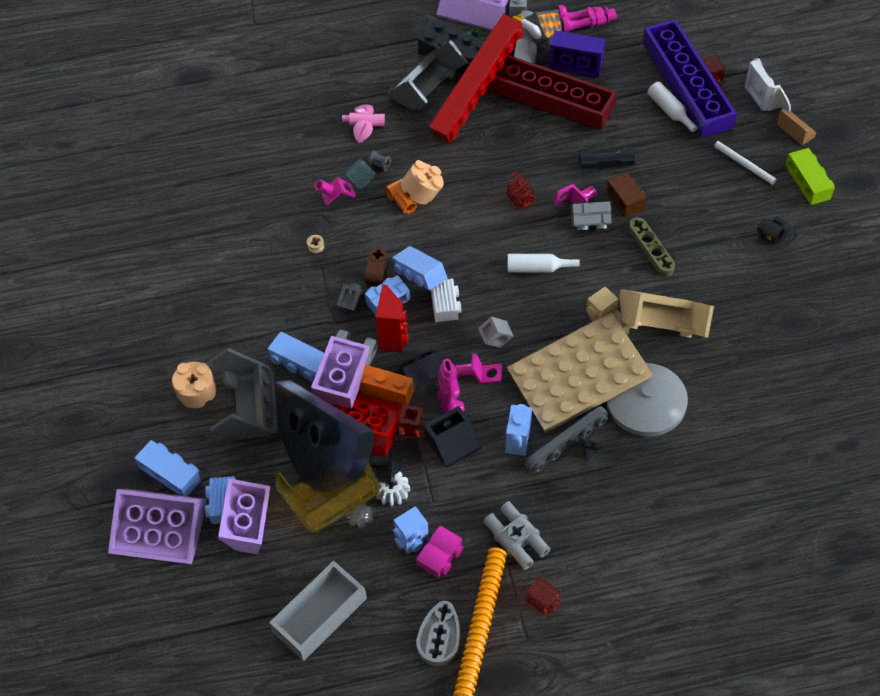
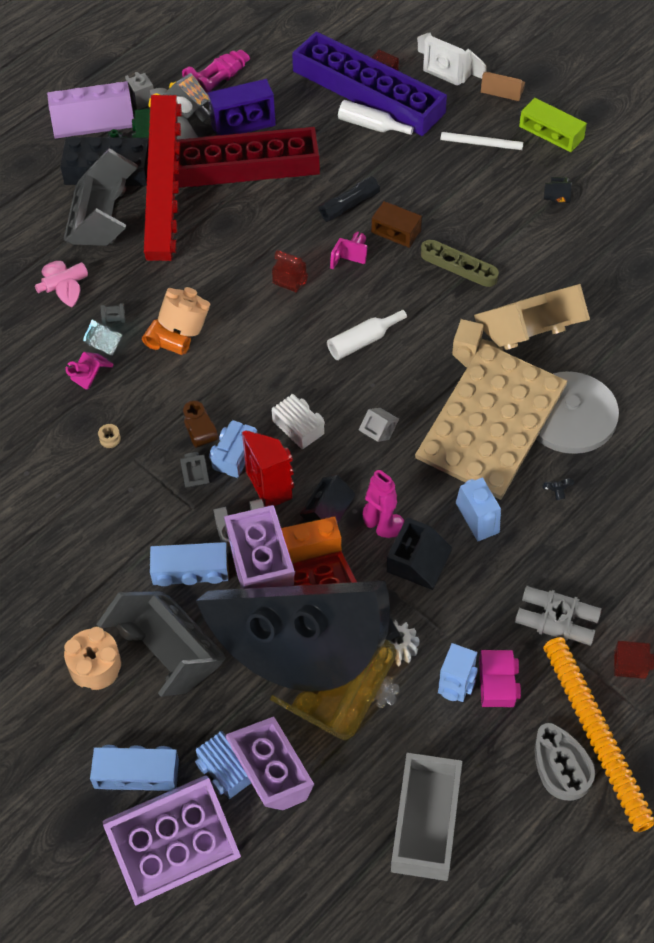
camera: 35 degrees left, 0 degrees up
light blue brick [392,246,447,291] -> none
clear red brick [398,404,424,437] -> none
dark pink bracket [455,353,503,384] -> none
dark grey piece [524,406,608,473] -> none
light grey brick [571,202,612,230] -> none

